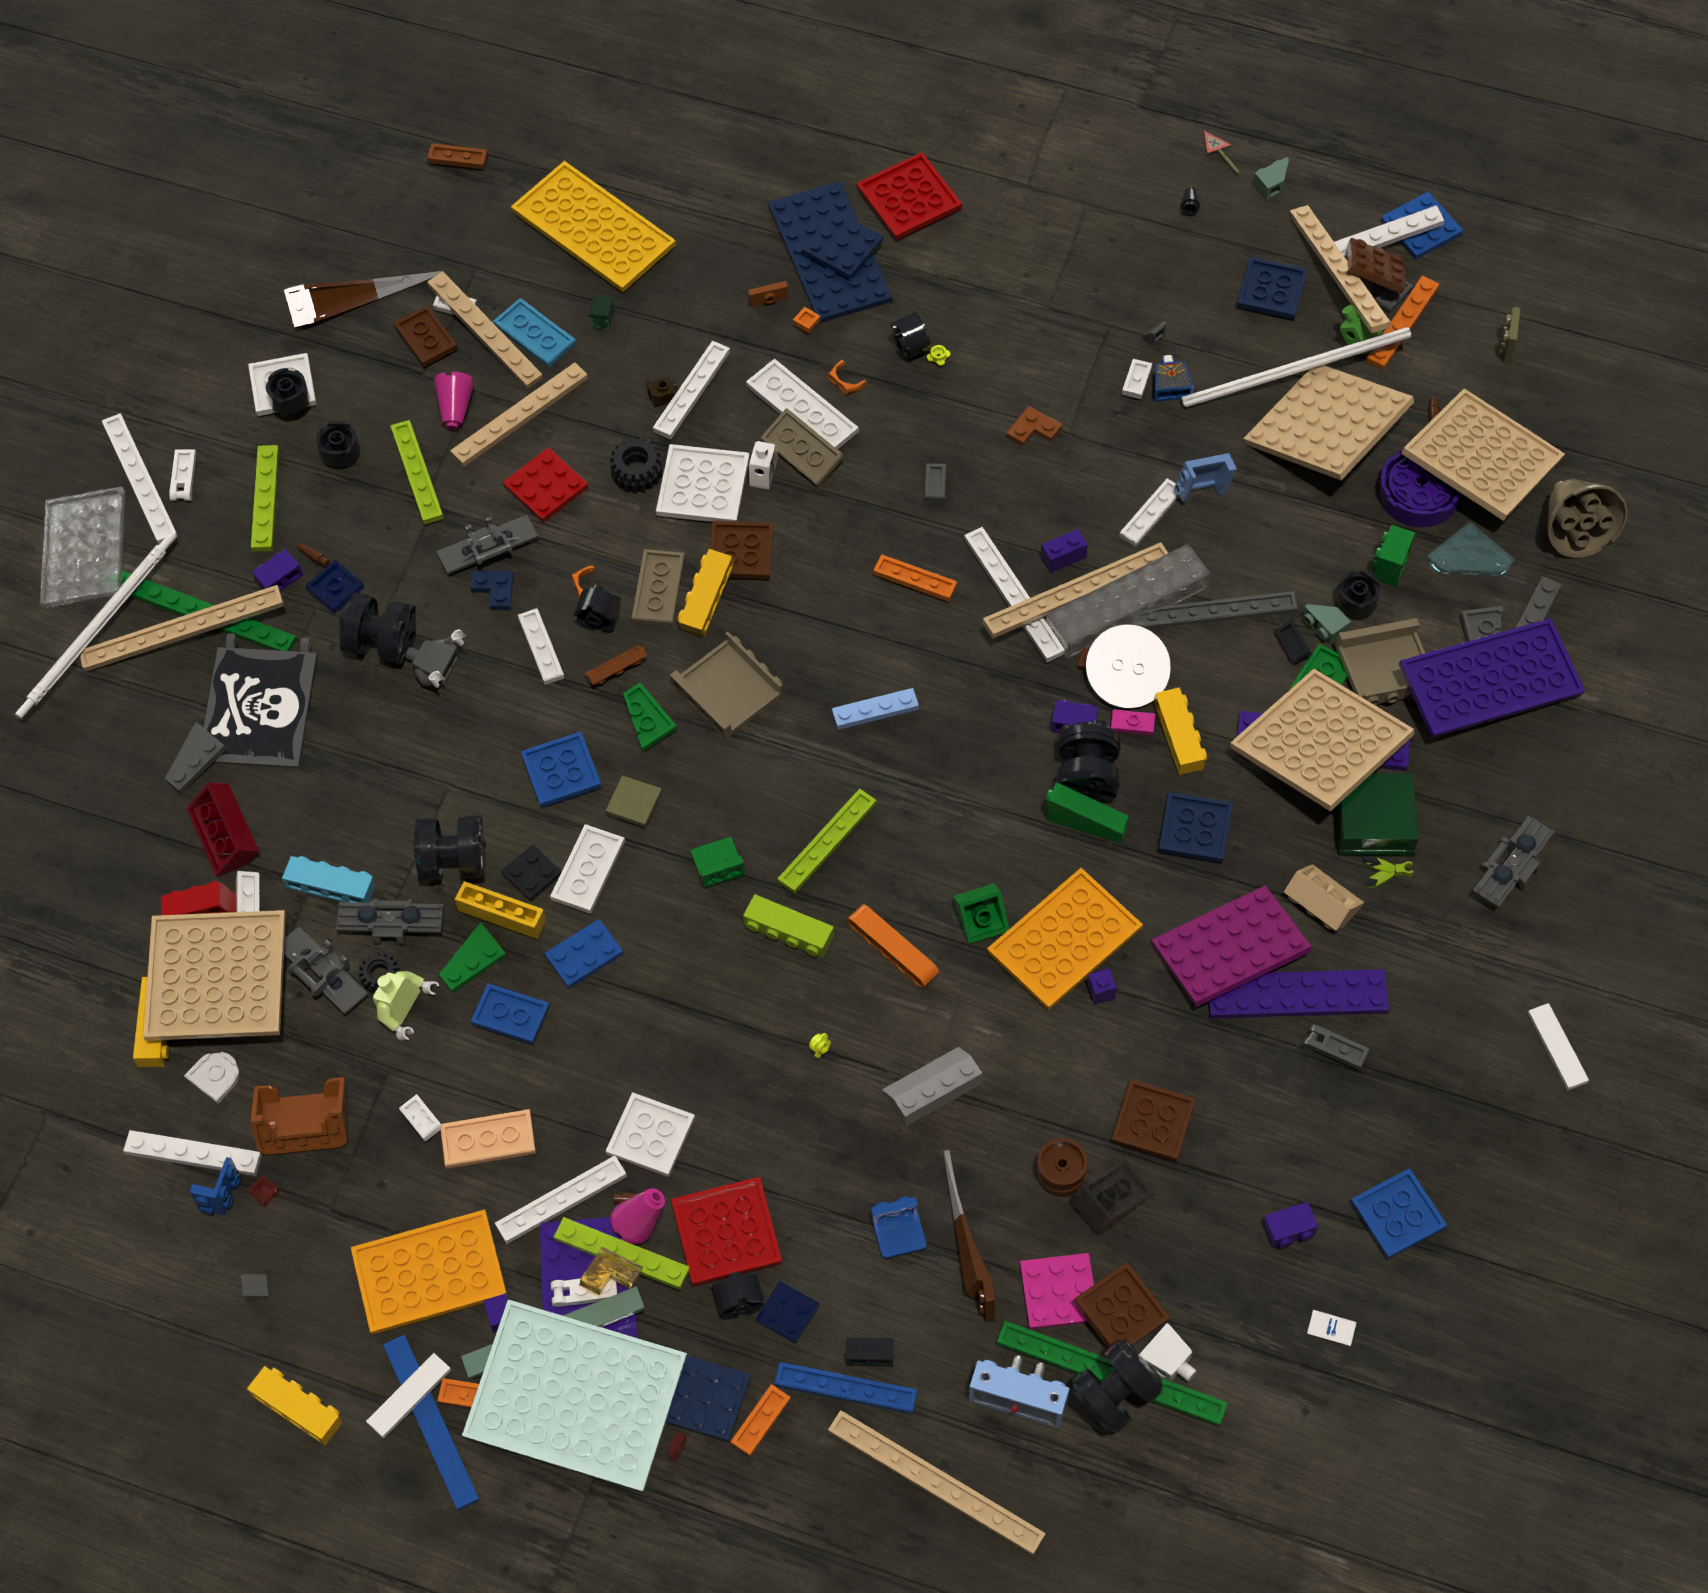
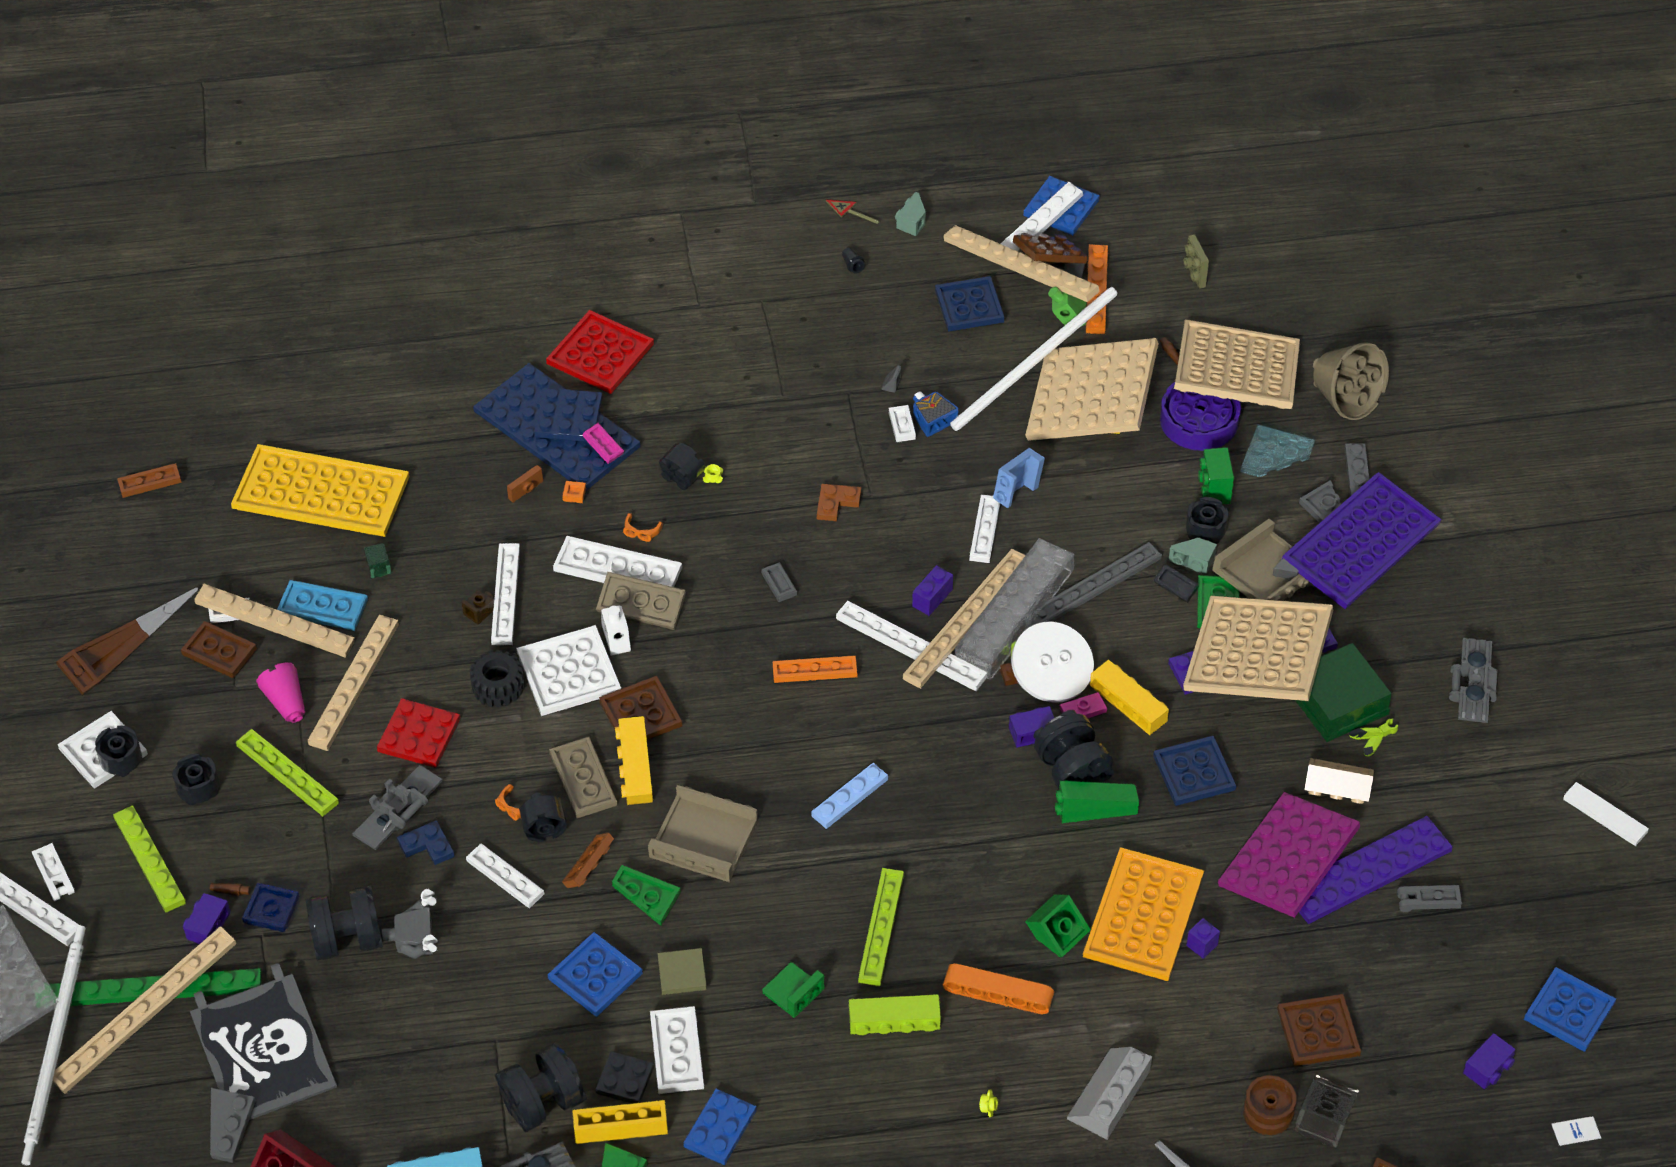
camera: 30 degrees left, 10 degrees down
none -> dark pink plate [582,423,624,464]
none -> dark grey slope [1273,558,1299,580]

